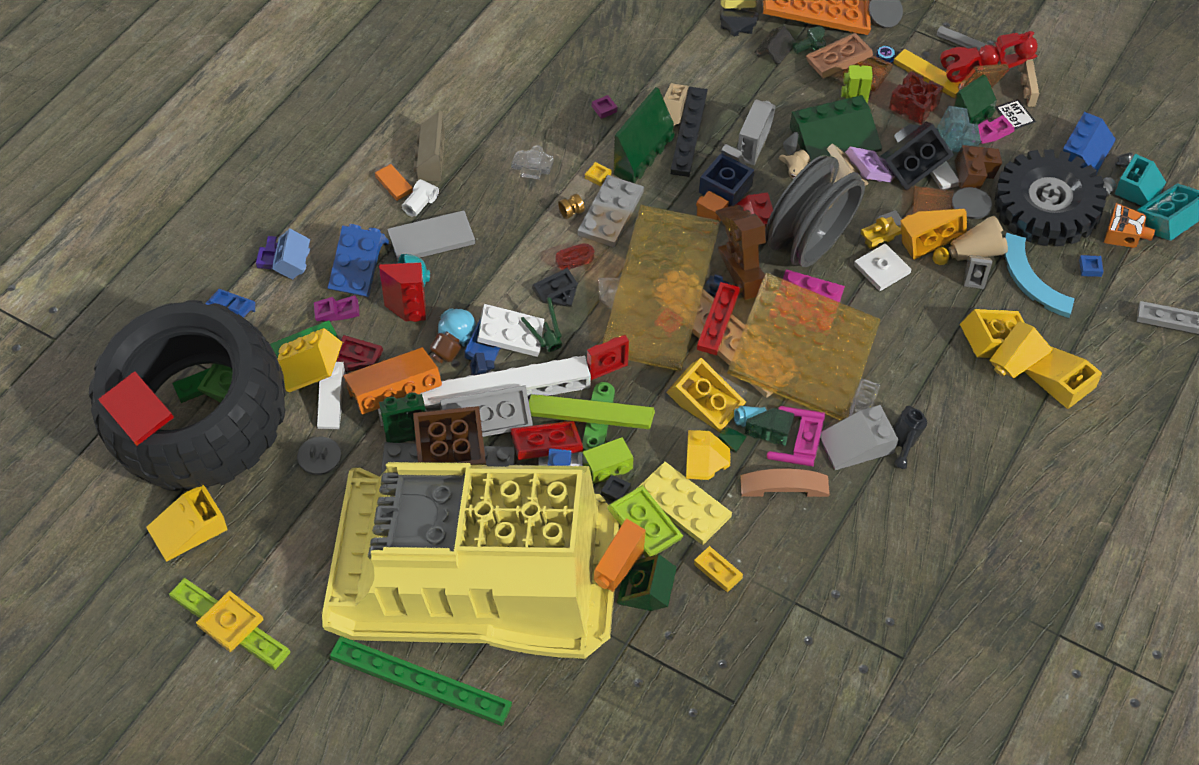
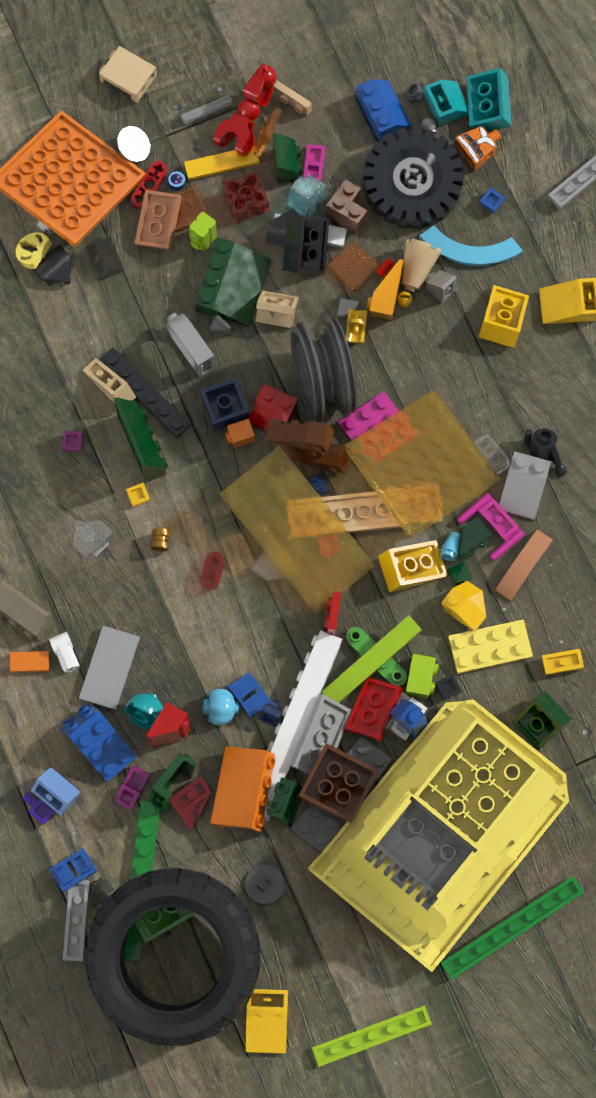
camera: 55 degrees left, 20 degrees up
red tile [98,371,174,446] -> none
yellow tile [196,590,264,653] -> none
yellow slope [278,328,342,392] -> none
white slope [317,362,345,429] -> none
reddish brown head [430,331,461,364] -> none
white plate [477,304,544,357] -> none
dark green plant [521,297,563,352] -> none
black slope [532,268,578,307] -> none
light grey plate [578,175,644,247] -> none
orange slope [594,518,646,592] -> none
lime tile [607,485,683,557] -> none
red plate [697,282,740,355] -> none
light grey tile [722,144,746,165] -> none
tan animal [779,150,810,179] -> none
clear green piece [792,26,826,54] -> none
lavender plate [845,147,895,182] -> none
white plate [854,243,911,291] -> none
dark grey piece [952,187,992,219] -> none
yellow slope [989,321,1053,378] -> none
sticker [995,99,1036,129] -> none
none -> red beam [131,161,167,209]
none -> dark green panel [149,752,196,812]

